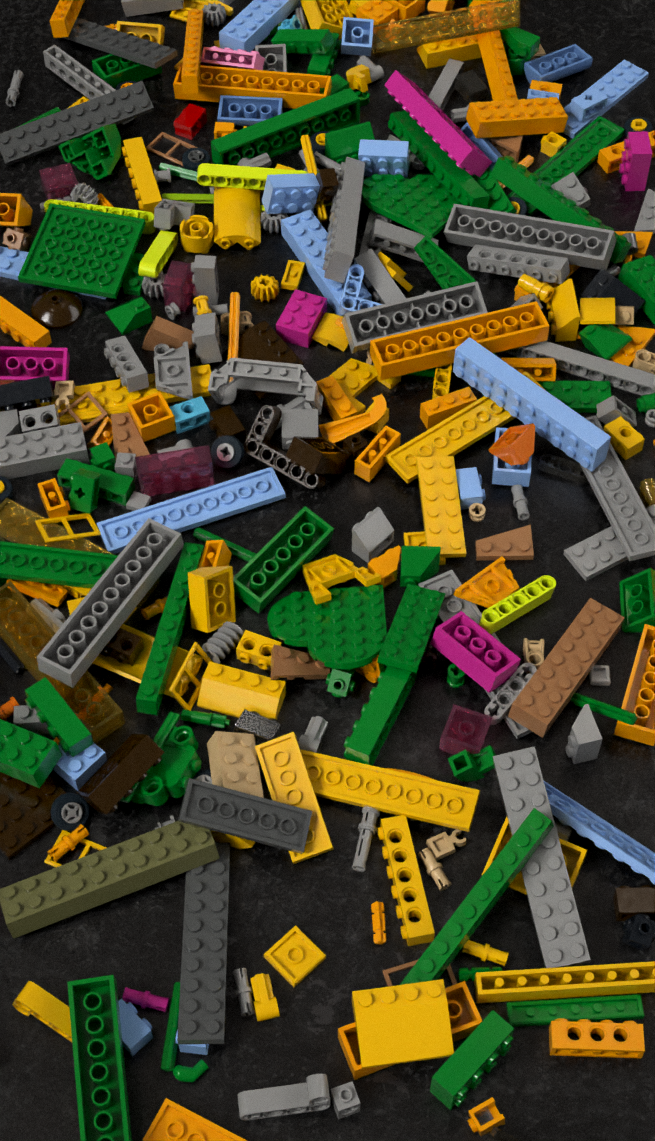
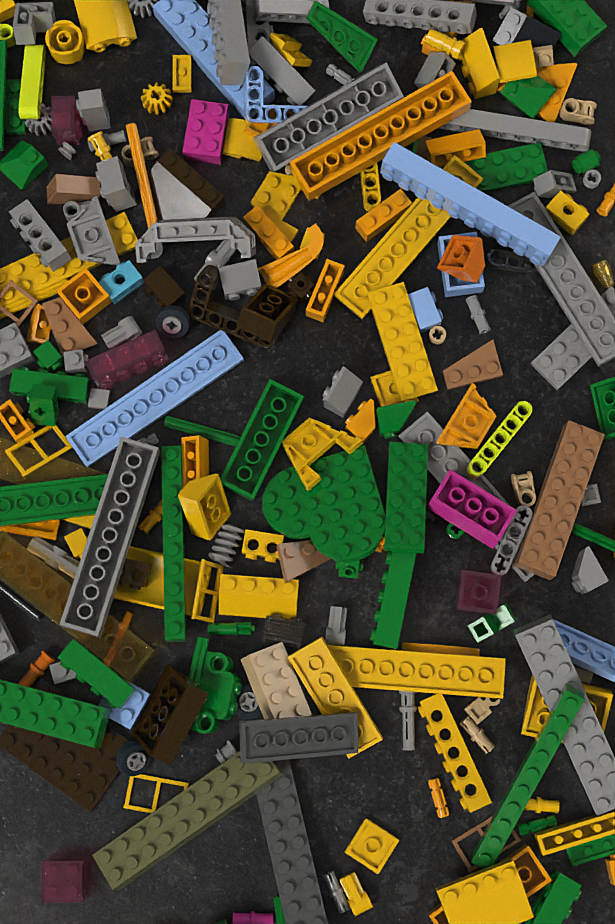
camera: 10 degrees left, 25 degrees up
light orange pin [47,824,89,862] -> none

